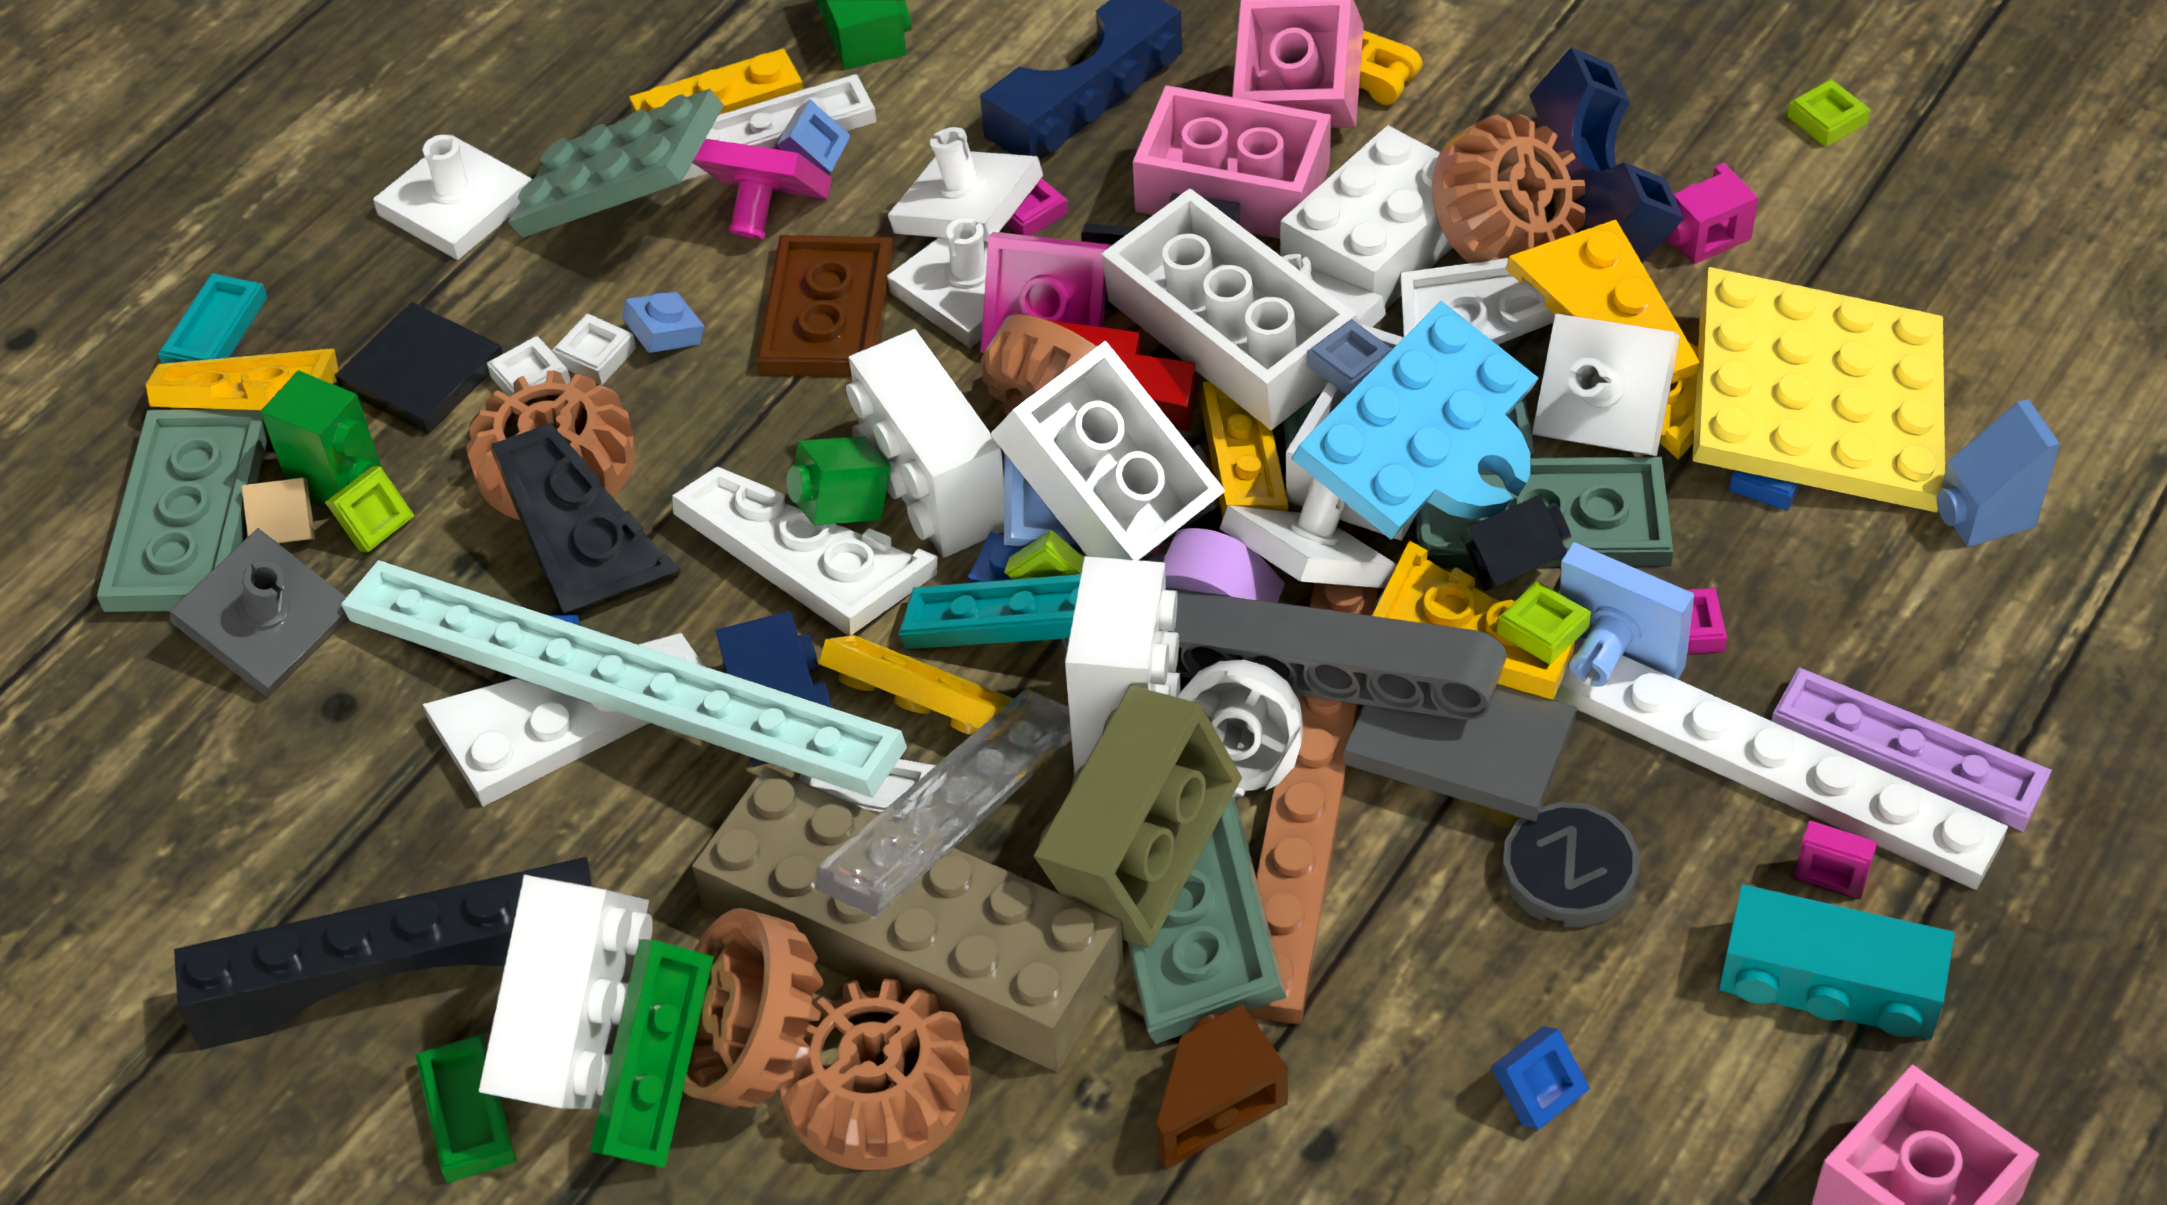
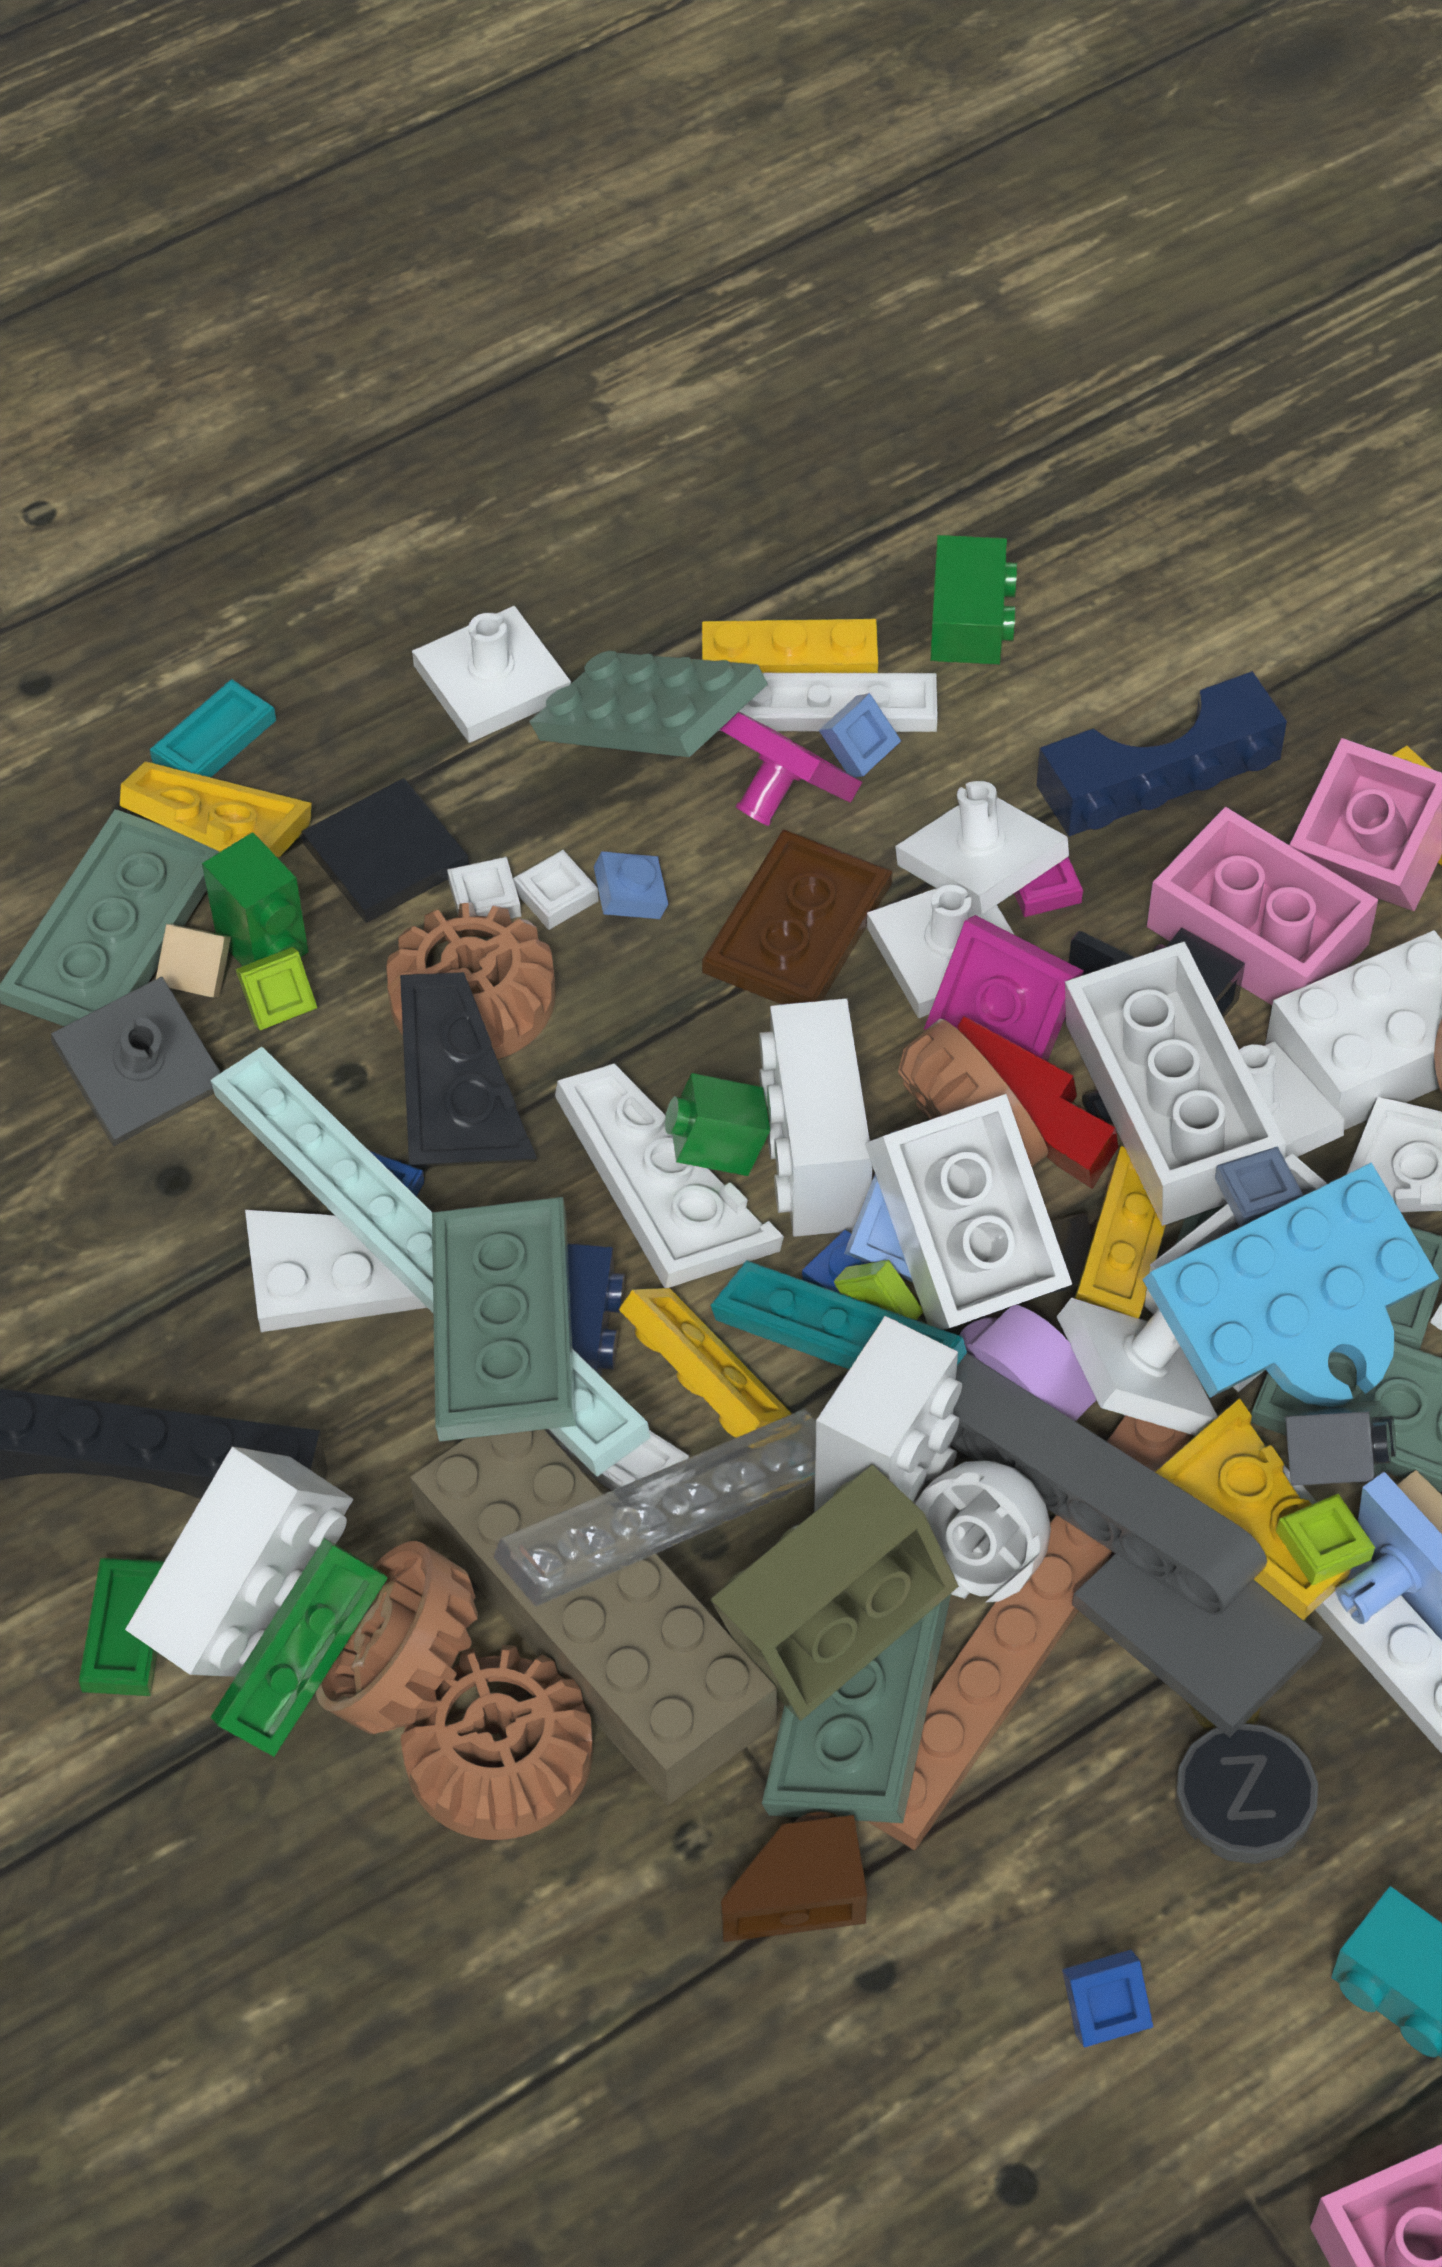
camera: 20 degrees right, 5 degrees up
none -> sand green tile [432,1197,576,1441]

